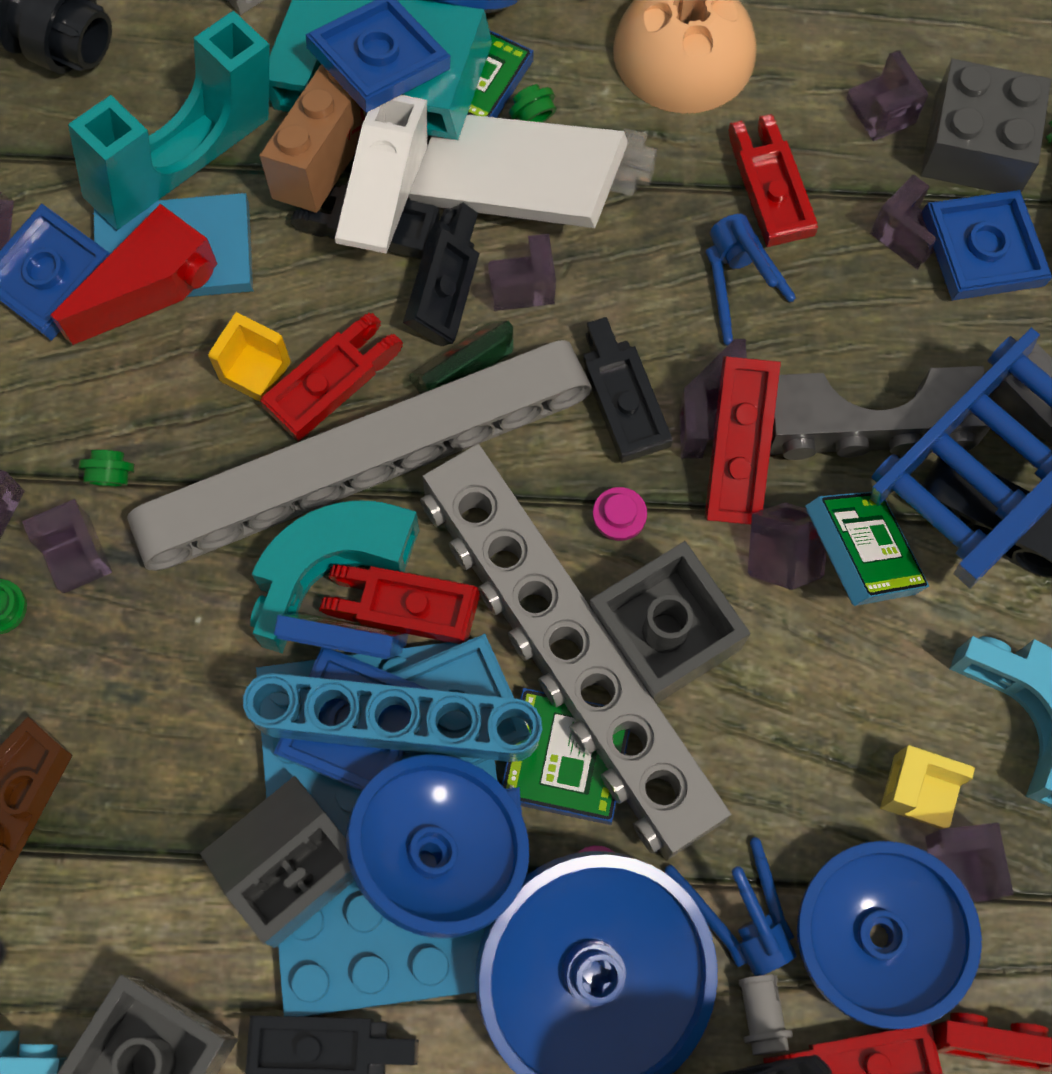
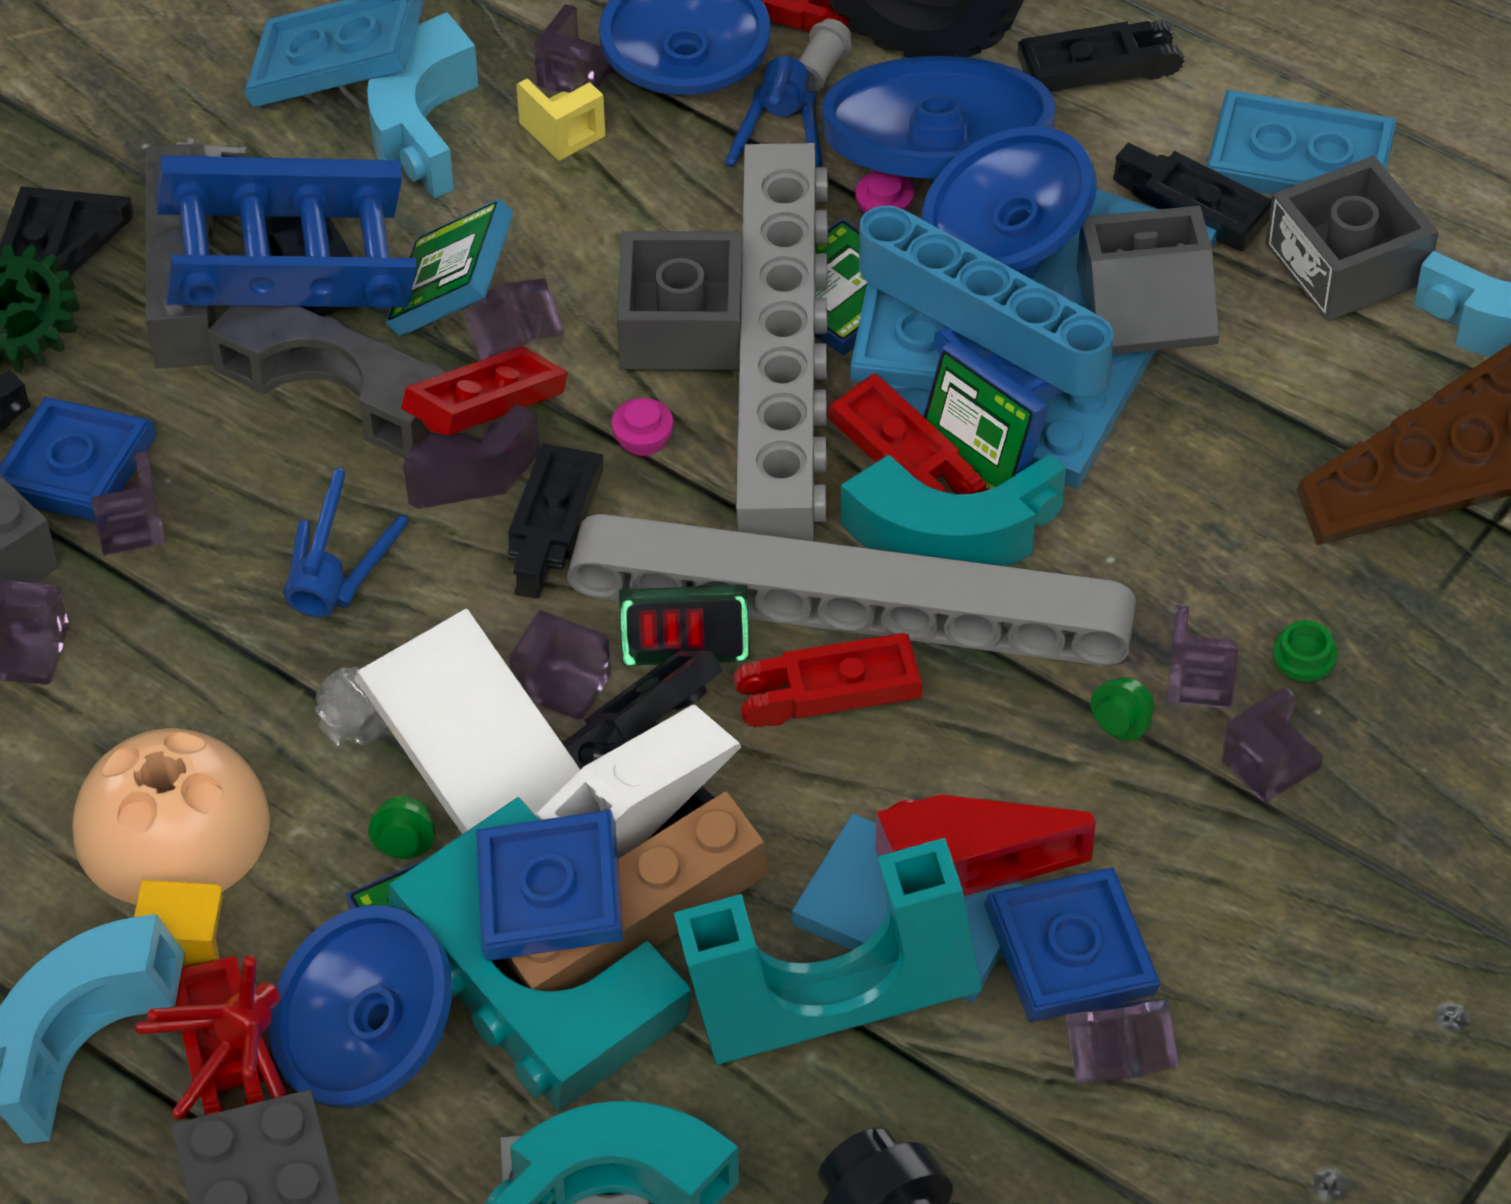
camera: 145 degrees left, 20 degrees down
yellow panel [208,312,291,402] -> none
red hinge [728,114,818,247] -> none

